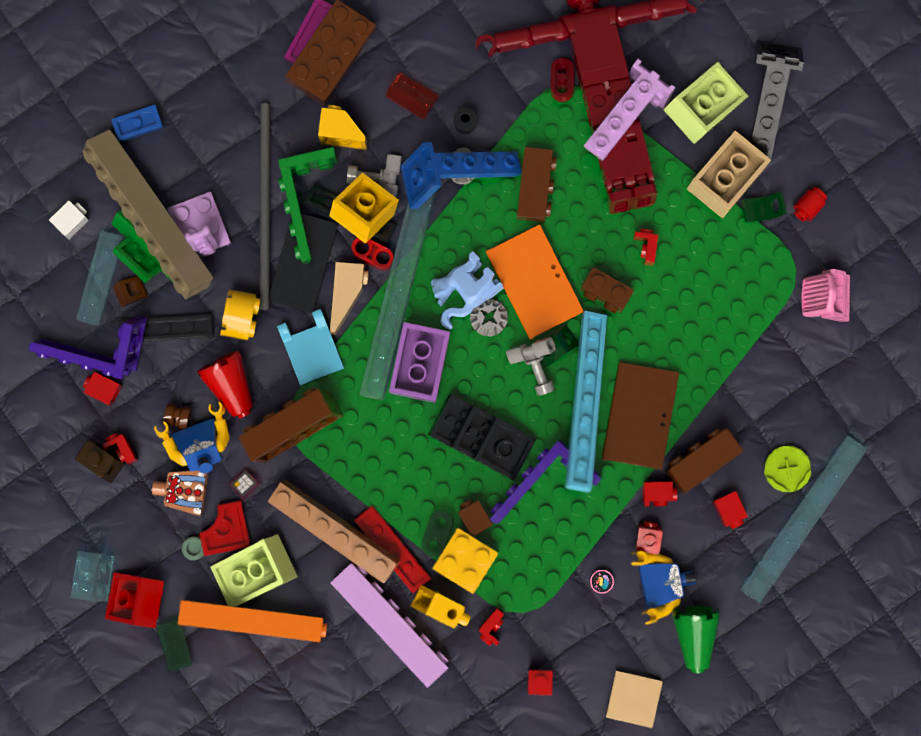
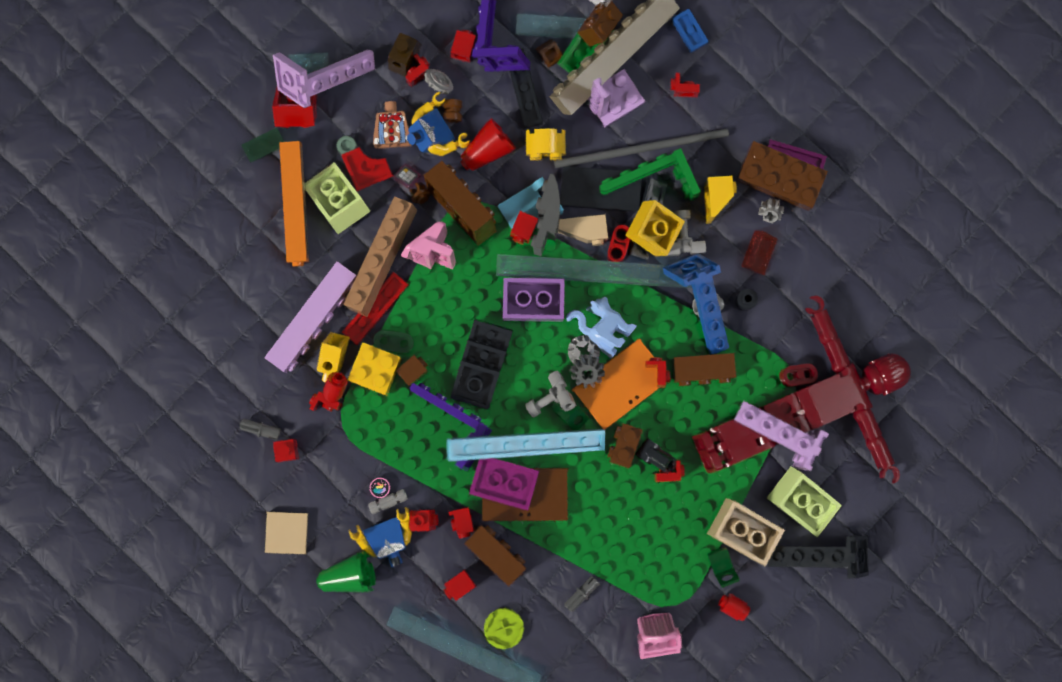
camera: 75 degrees right, 0 degrees up
none -> dark grey axle [240,419,281,441]
none -> lavender bracket [273,50,375,108]
none -> red brick [323,372,348,402]
none -> light grey axle [368,489,408,514]
none -> bright pink piece [401,222,456,270]
none -> reddish brown plate [410,182,431,204]
none -> light grey gear [424,69,453,95]
none -> magenta plate [469,458,539,511]
none -> red brick [510,211,539,244]
none -> dark grey slope [531,174,560,256]
none -> dark grey axle [564,576,600,612]
none -> dark grey gear [571,354,605,389]
none -> reddish brown brick [578,1,623,47]
none -> black piece [635,438,677,474]
none -> red bracket [645,357,670,388]
none -> red bracket [670,73,700,97]
none -> light grey gear [759,198,784,223]

